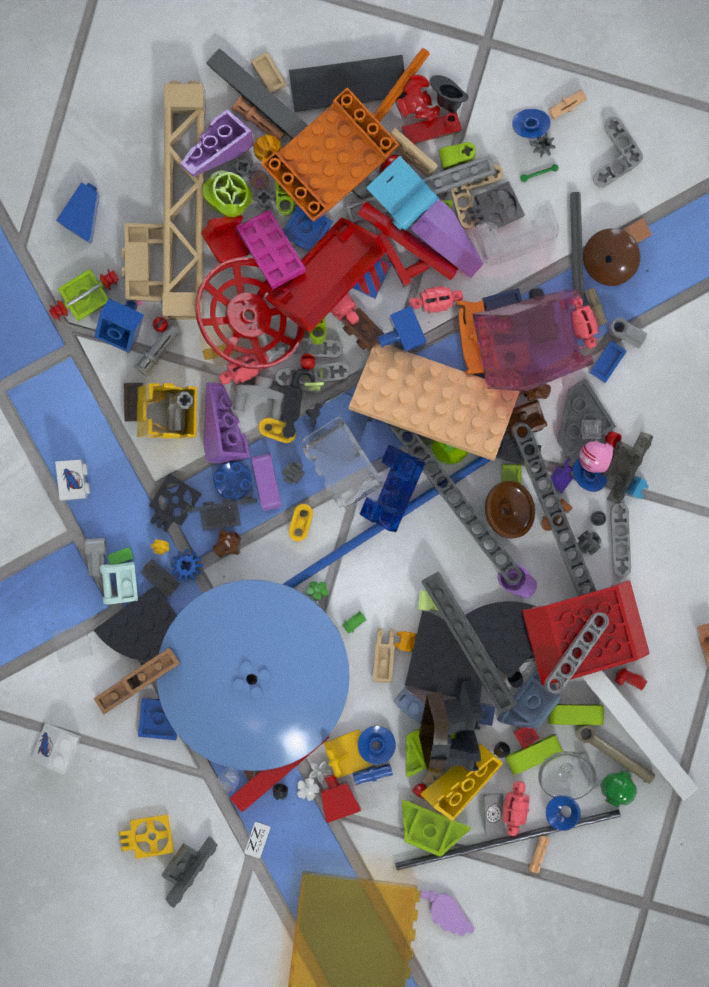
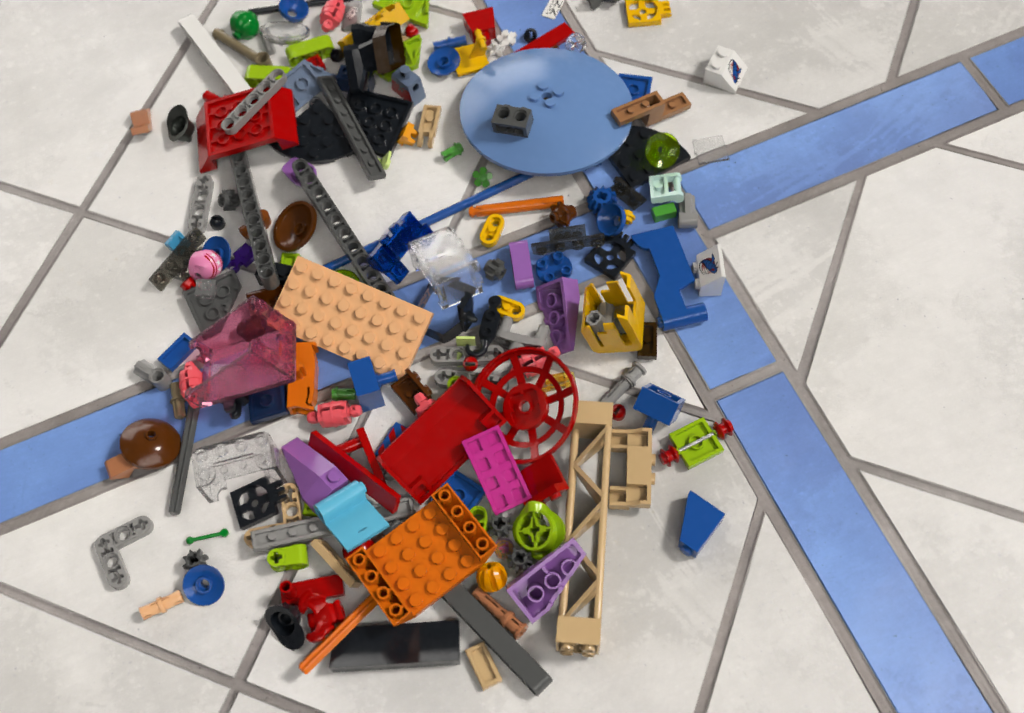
camera: 165 degrees left, 25 degrees down
none -> pearl dark grey piece [167,105,195,142]
none -> bright green pin [332,386,356,401]
none -> orange piece [469,195,564,218]
none -> dark grey brick [491,104,534,138]
none -> blue piece [596,203,626,236]
none -> blue door [631,225,708,331]
none -> clear neon green dish [645,132,680,169]

